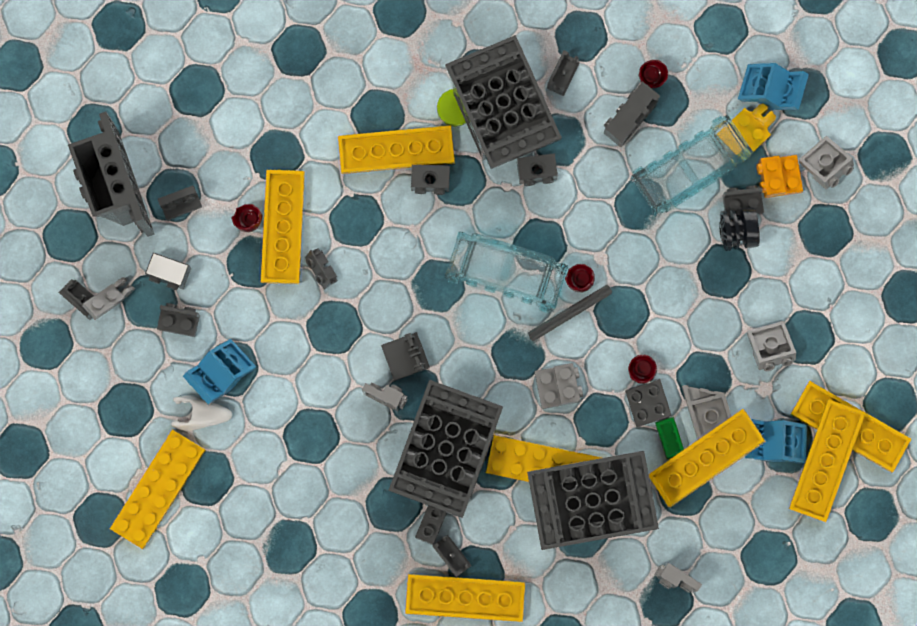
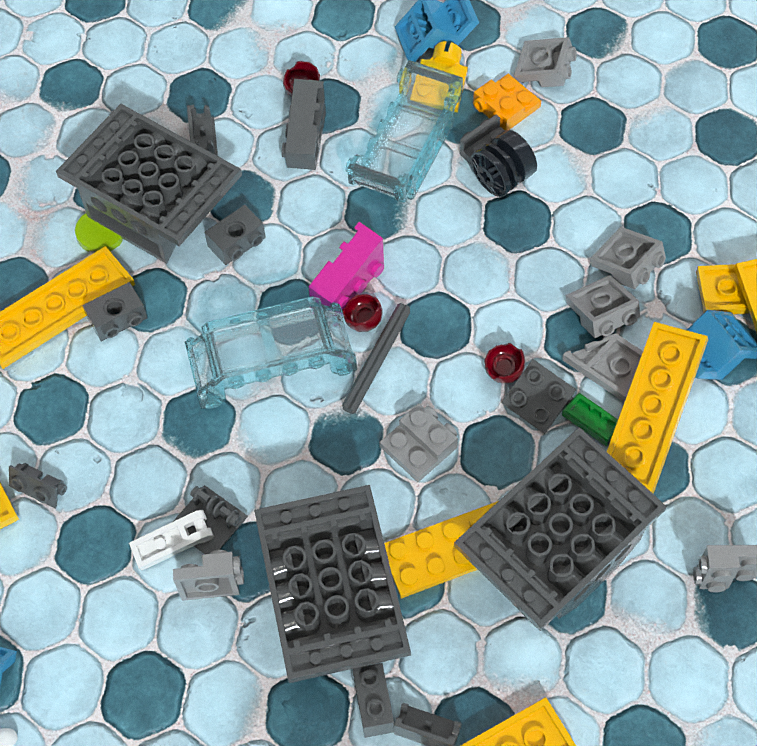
camera: 30 degrees left, 20 degrees down
none -> white plate [129,510,214,570]
none -> dark pink wedge [309,222,384,317]
none -> light grey plate [565,275,640,338]

